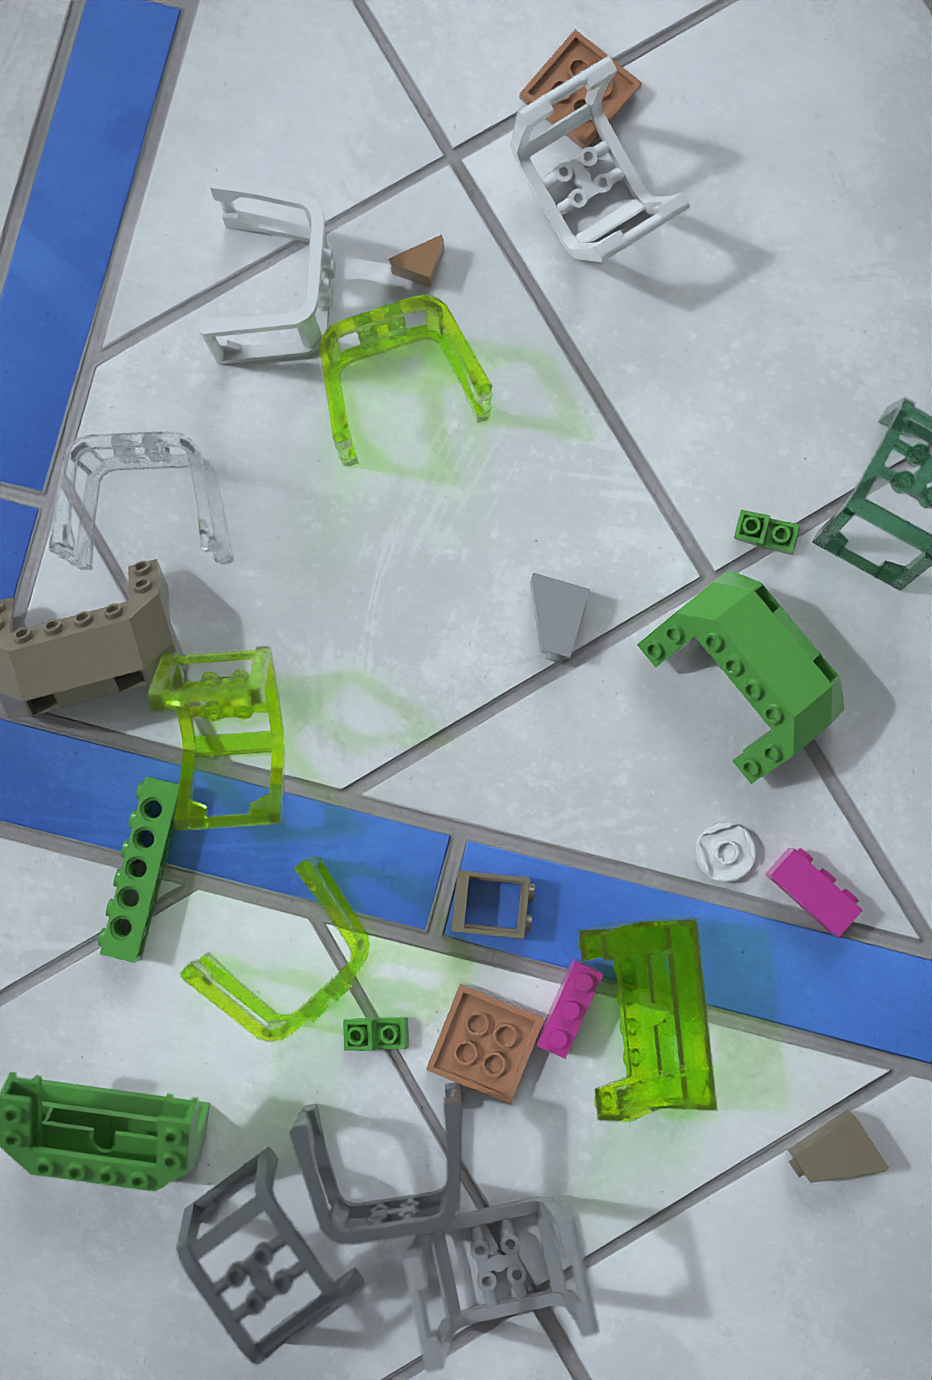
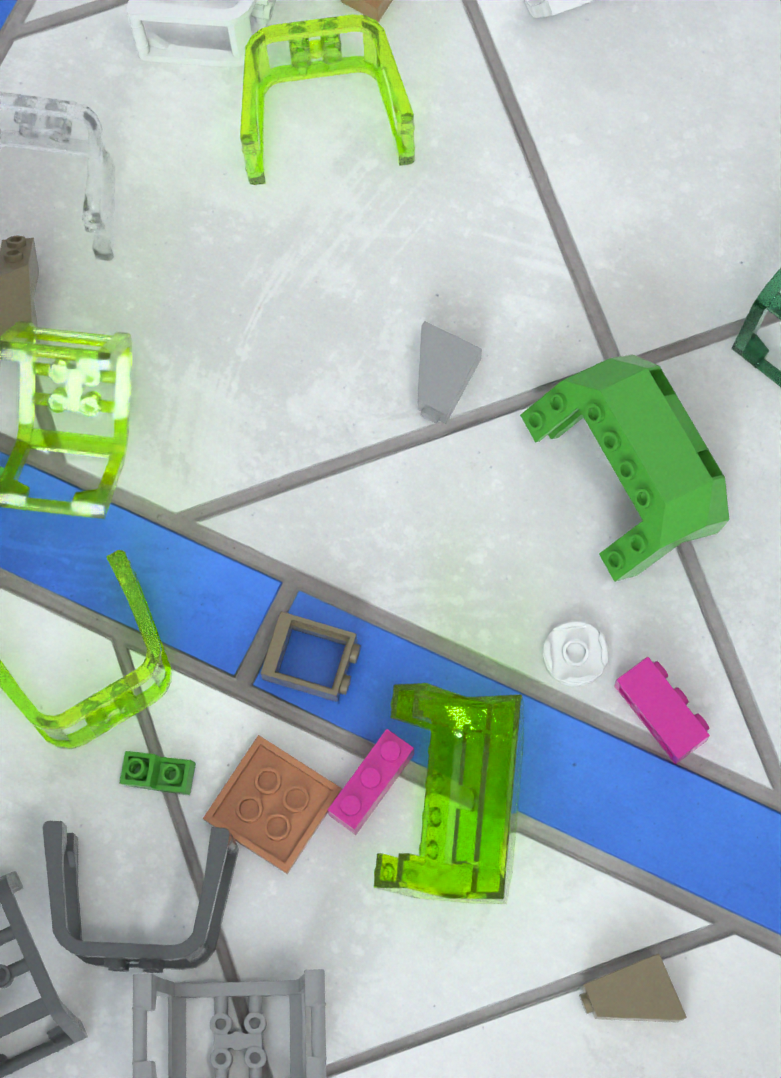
camera: 15 degrees right, 10 degrees down
bright green slope [734,510,800,555] -> none

